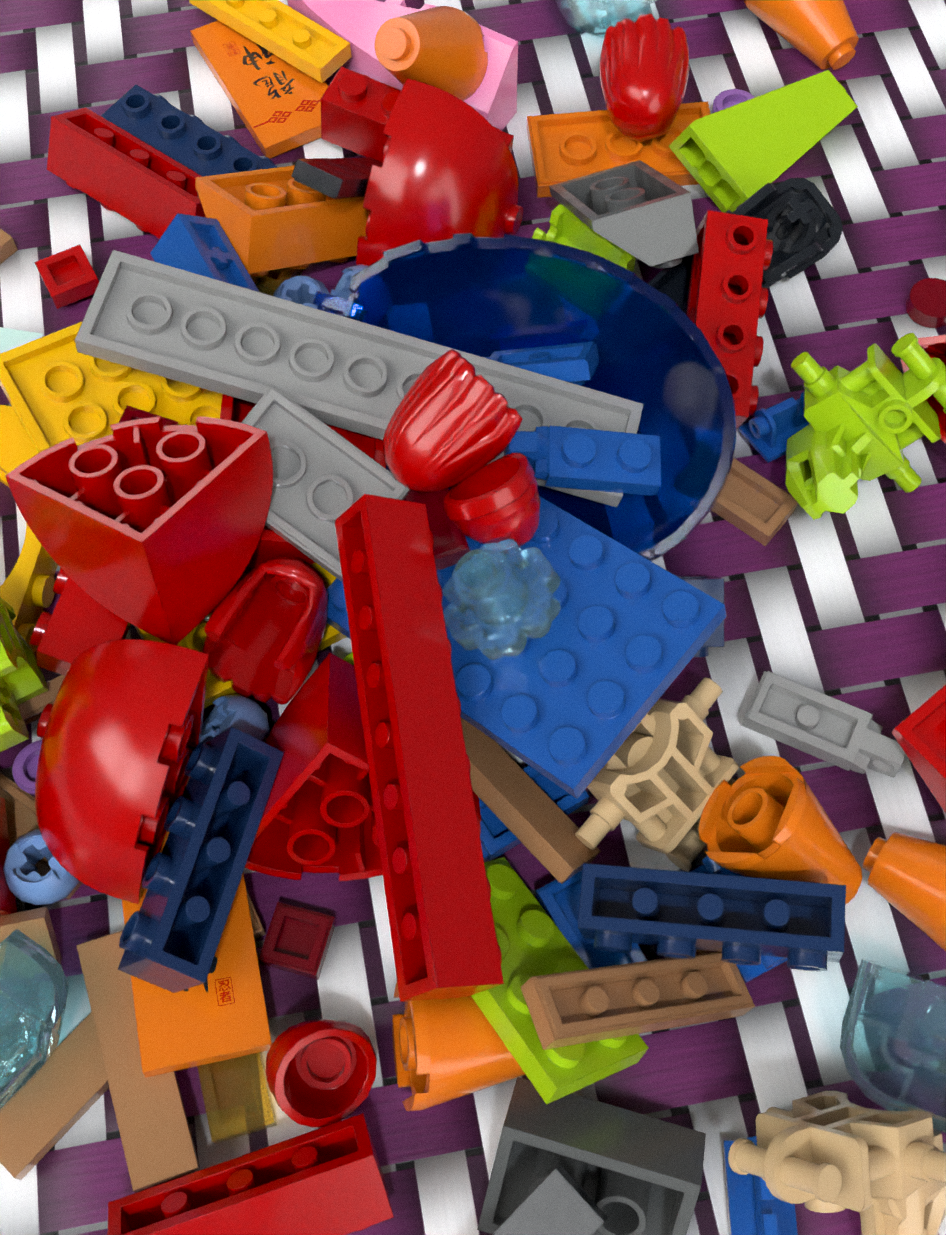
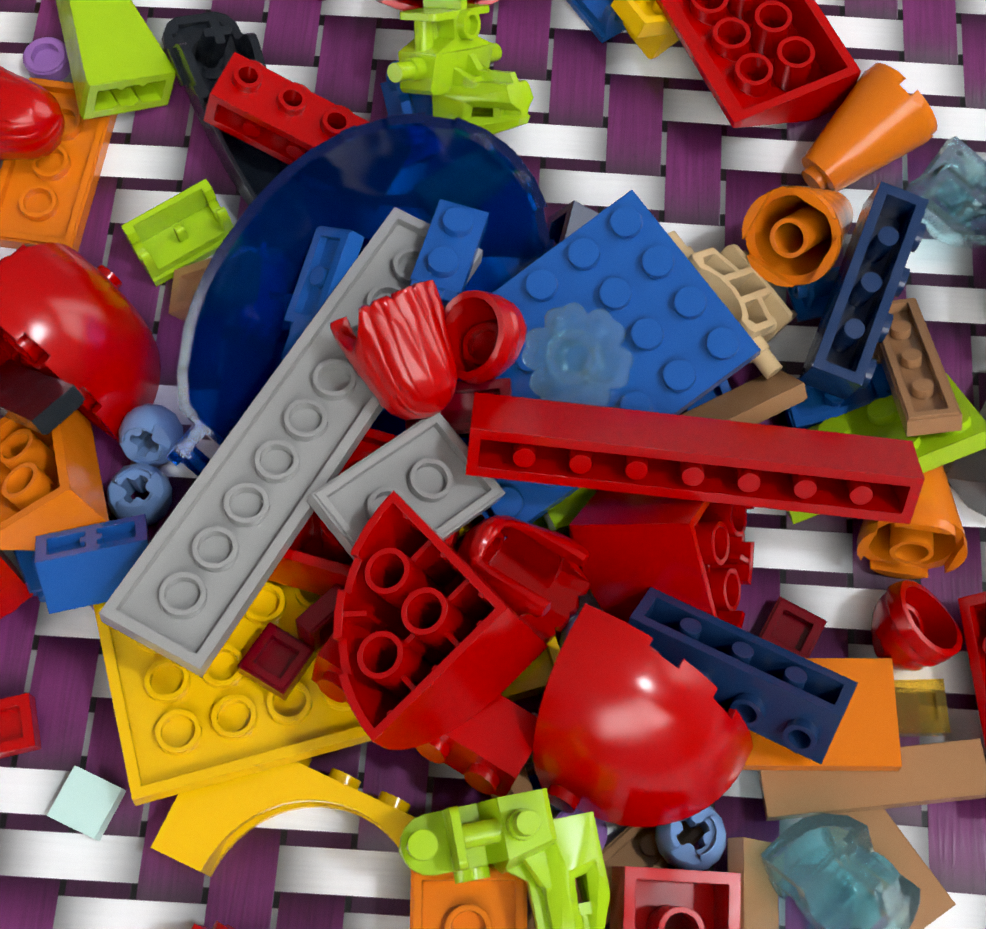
camera: 75 degrees left, 5 degrees up
dark grey slope [549,160,699,268] -> none
light grey hinge [741,671,906,778] -> none

